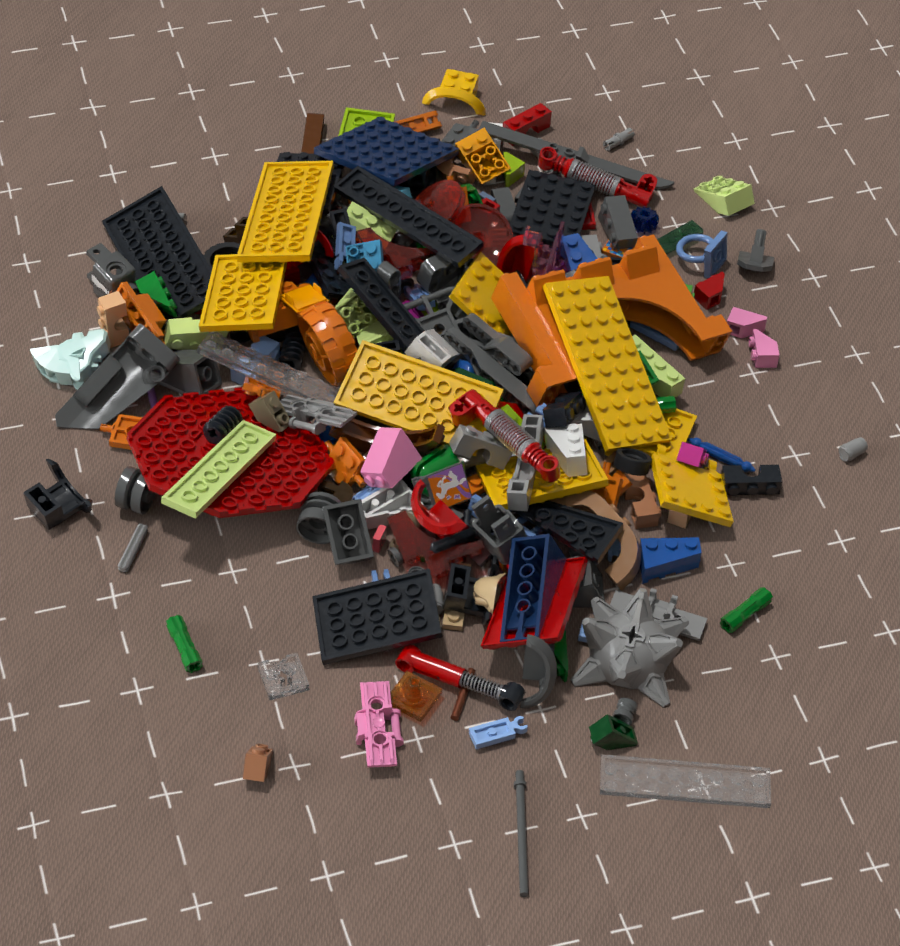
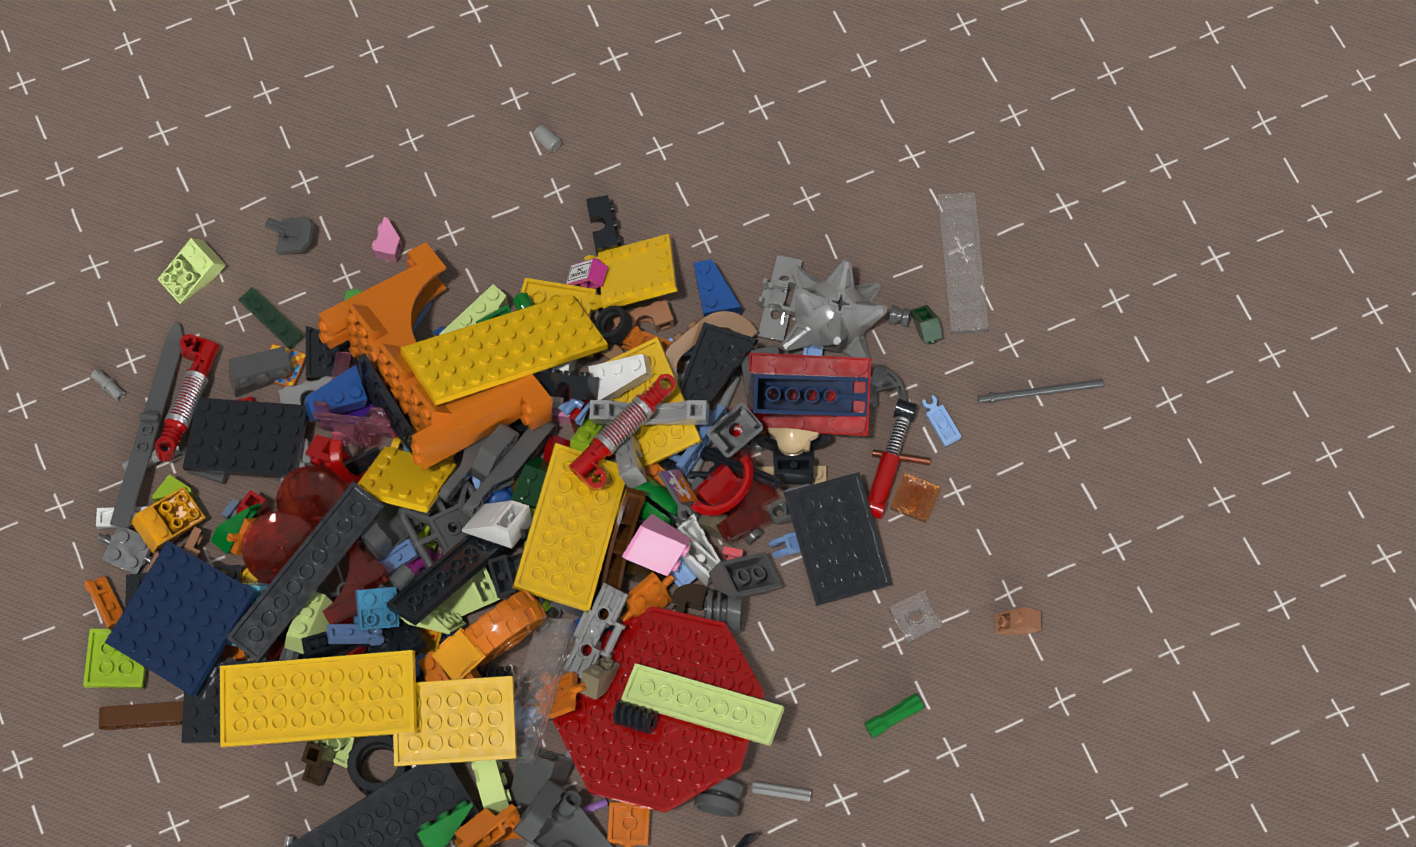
camera: 90 degrees left, 20 degrees up
bright pink piece [354,681,404,768] -> none
yellow piece [422,69,486,116] -> none
dark grey beam [490,187,516,228] -> none
red arch [503,103,552,146] -> none
clear blue gear [631,206,659,235] -> none
medium blue tile [676,230,728,278] -> none
blue wheel [688,438,756,472] -> none
red slope [694,271,725,310] -> none
green axle [720,587,773,633] -> none
bright pink slope [748,329,779,368] -> none

